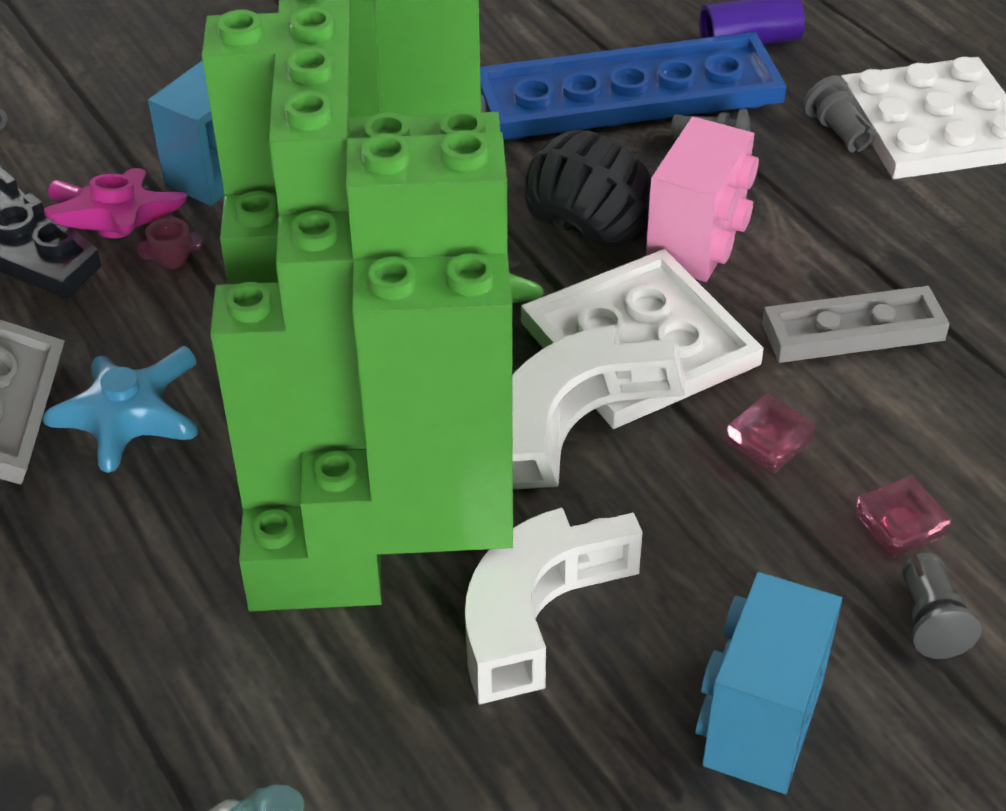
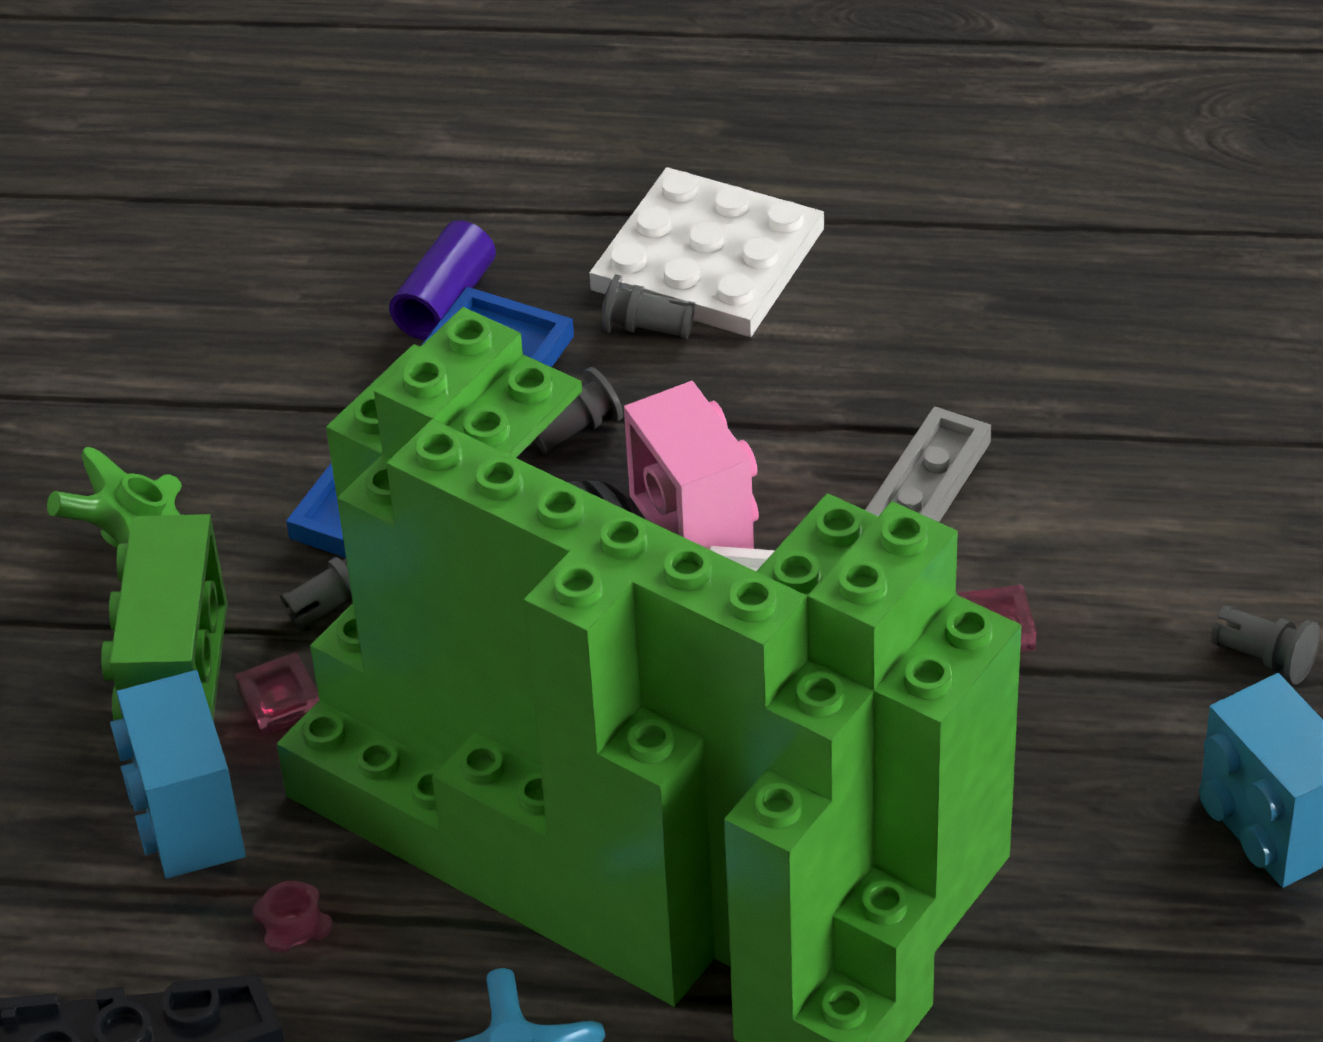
camera: 50 degrees left, 0 degrees up
dark pink animal [44,168,188,238] -> none
white arch [465,508,642,705] -> none
clear pink plate [856,475,951,558] -> none

